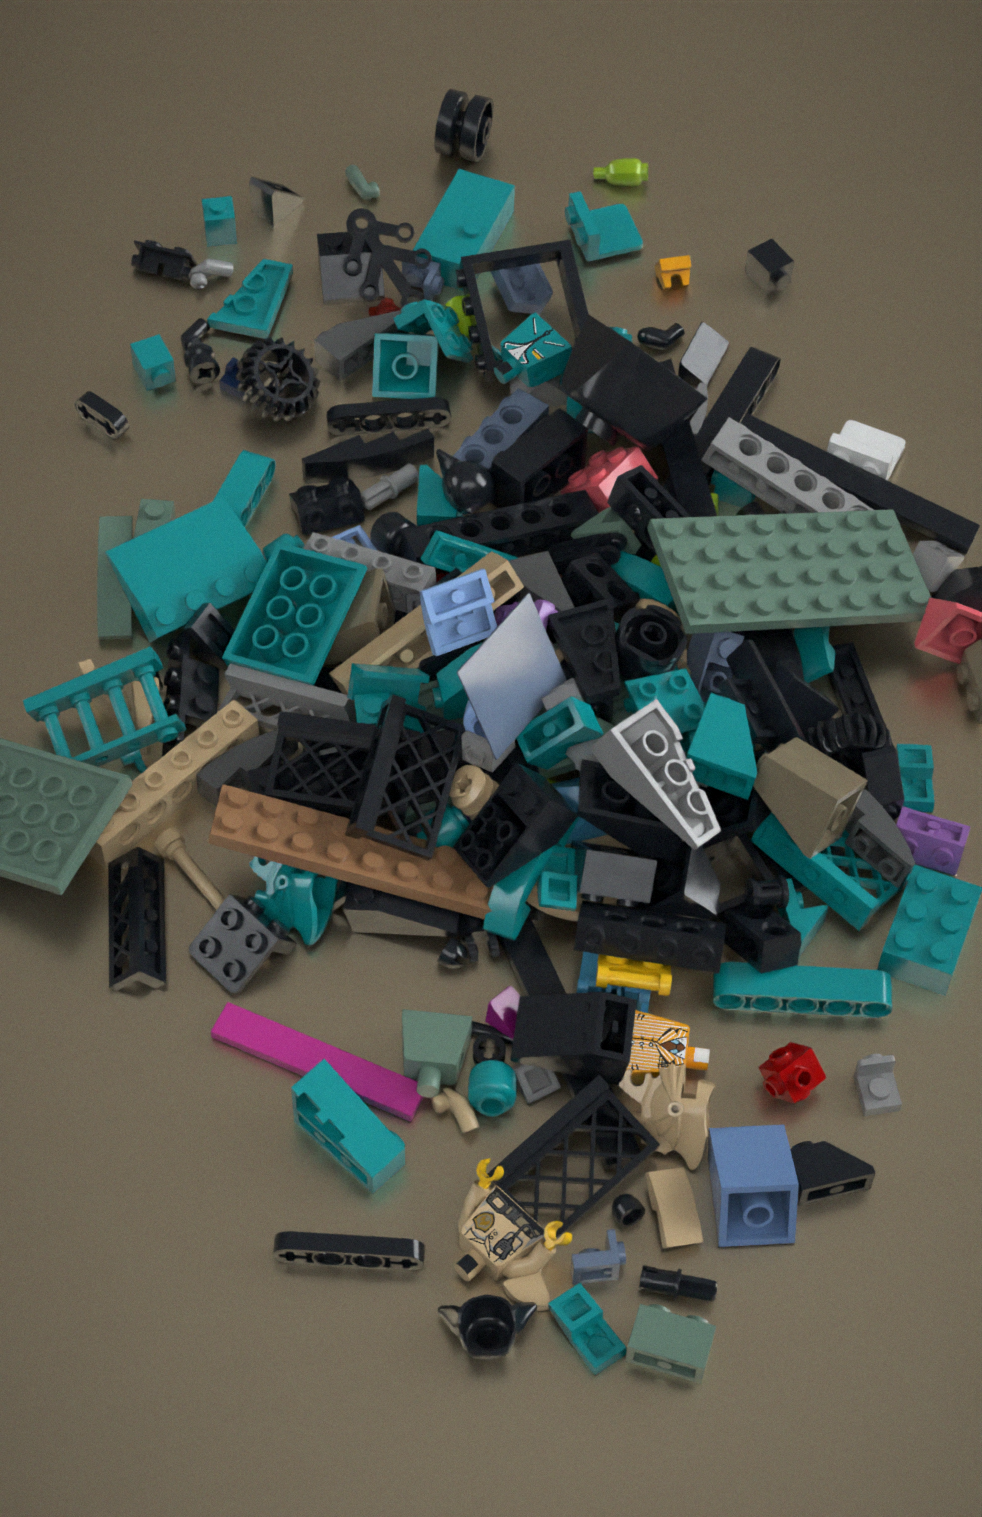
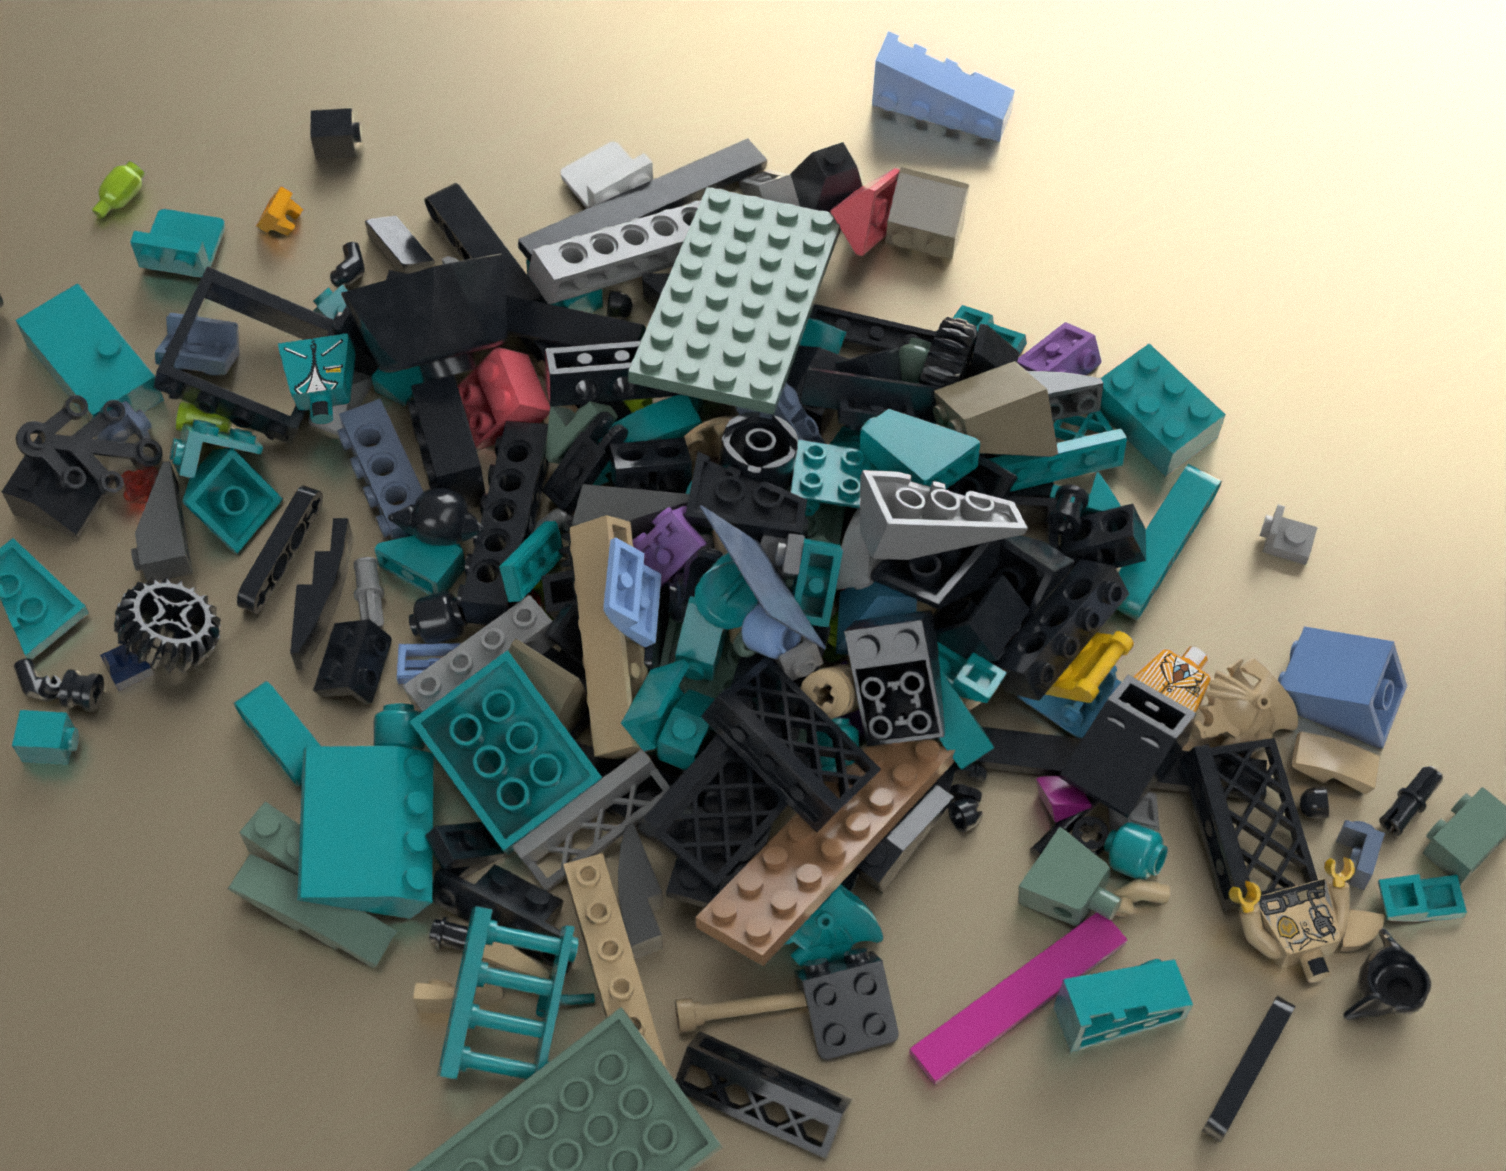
camera: 60 degrees left, 5 degrees up
black beam [74,391,130,439] -> none
red brick [758,1042,827,1104] -> none
black slope [790,1141,875,1206] -> none

